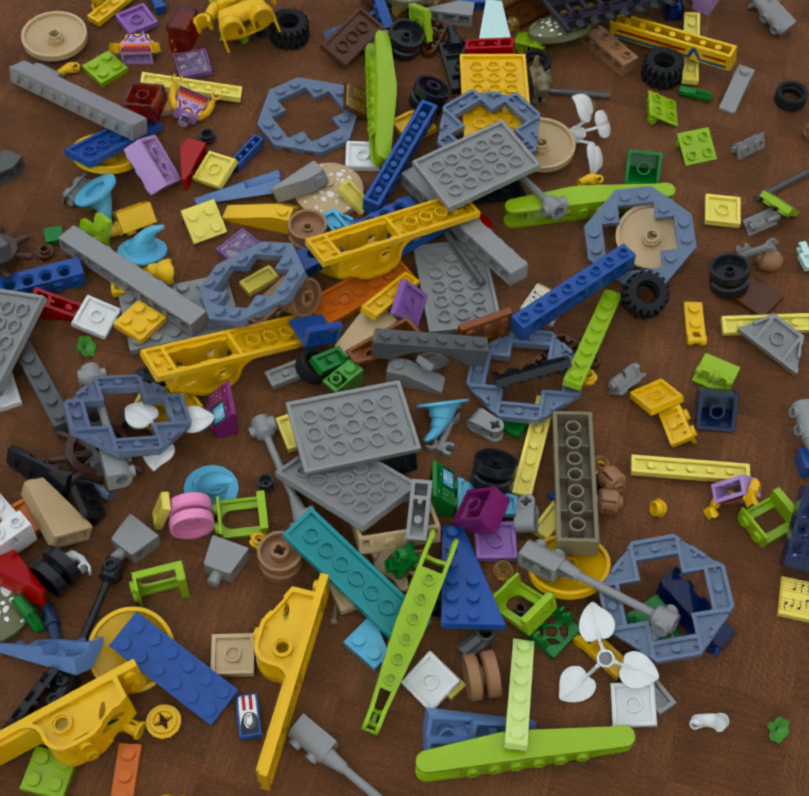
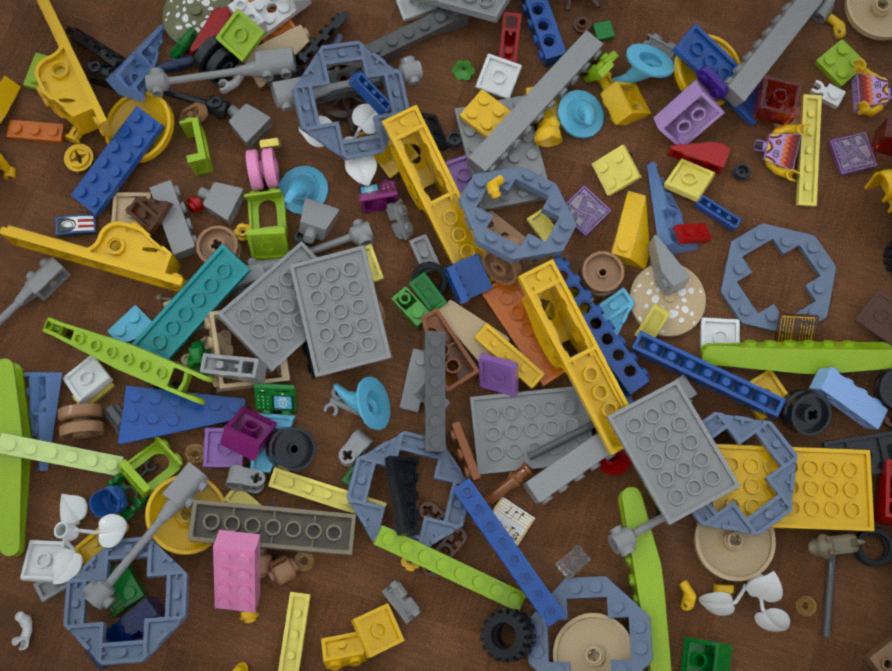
camera: 95 degrees right, 20 degrees up
none -> blue helmet [89,485,128,517]
none -> reddish brown wing [126,196,174,234]
none -> light grey bar [145,47,297,97]
none -> light grey brick [150,180,198,260]
none -> medium nougat plate [180,102,208,123]
none -> red plate [187,196,204,214]
none -> bright pink brick [213,530,260,613]
none -> lime plate [215,8,267,62]
none -> lime plate [246,227,290,261]
none -> light grey torso [299,198,339,244]
none -> blue piece [348,71,391,115]
none -> light grey hinge [386,199,414,240]
none -> dark orange pin [483,461,535,507]
none -> yellow arm [486,175,504,199]
none -> clear brick [555,544,591,580]
none -> red plate [672,223,712,244]
none -> dark purple plate [696,66,729,99]
none -> yellow tile [713,583,734,594]
none -> white plate [809,80,846,109]
none -> light blue brick [809,367,888,429]

